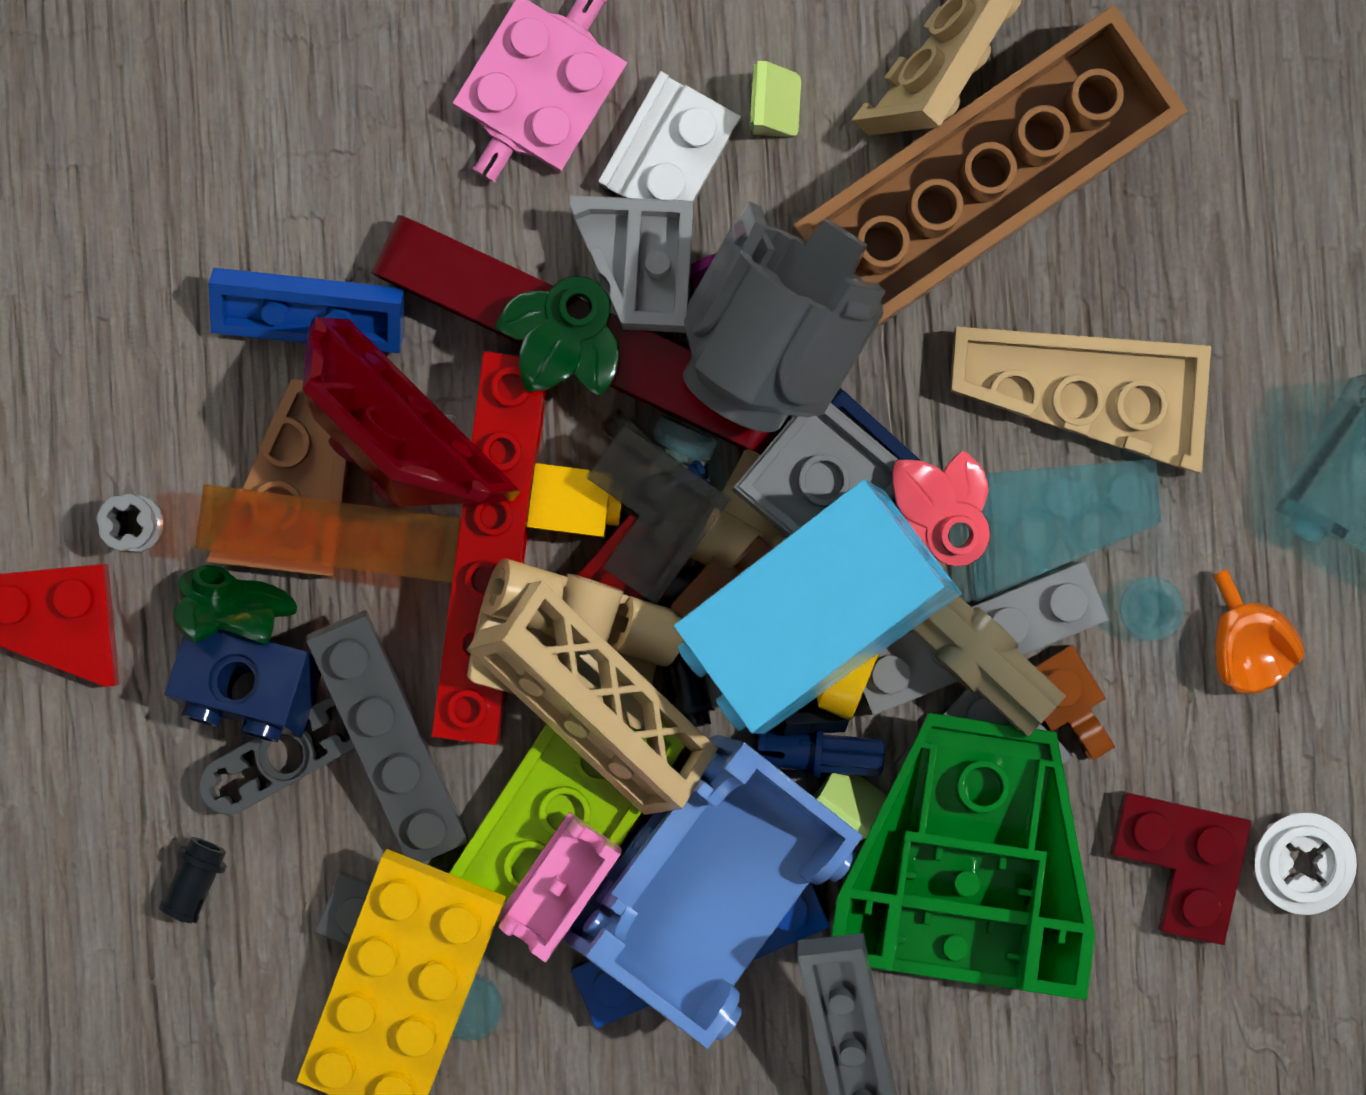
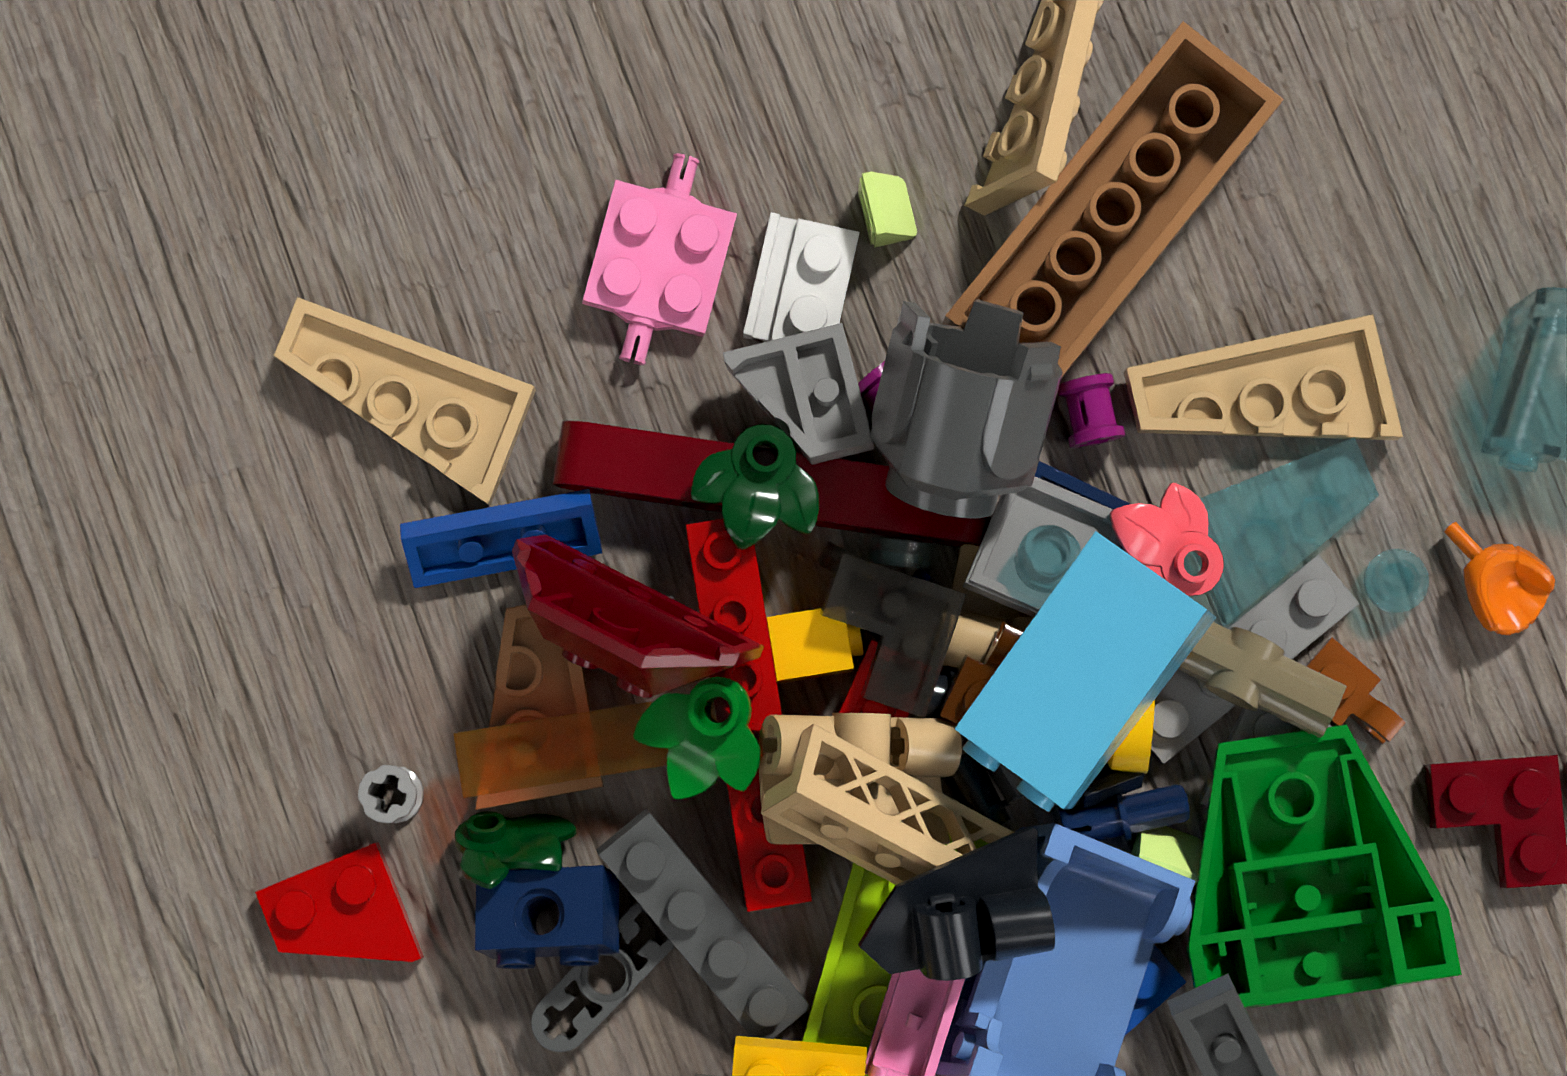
camera: 20 degrees left, 5 degrees down
none -> tan wing [274,297,536,507]
none -> green plate [633,677,761,800]
none -> black panel [858,826,1055,981]
none -> clear light blue tile [1014,525,1081,593]
none -> magenta bush [1058,373,1126,448]

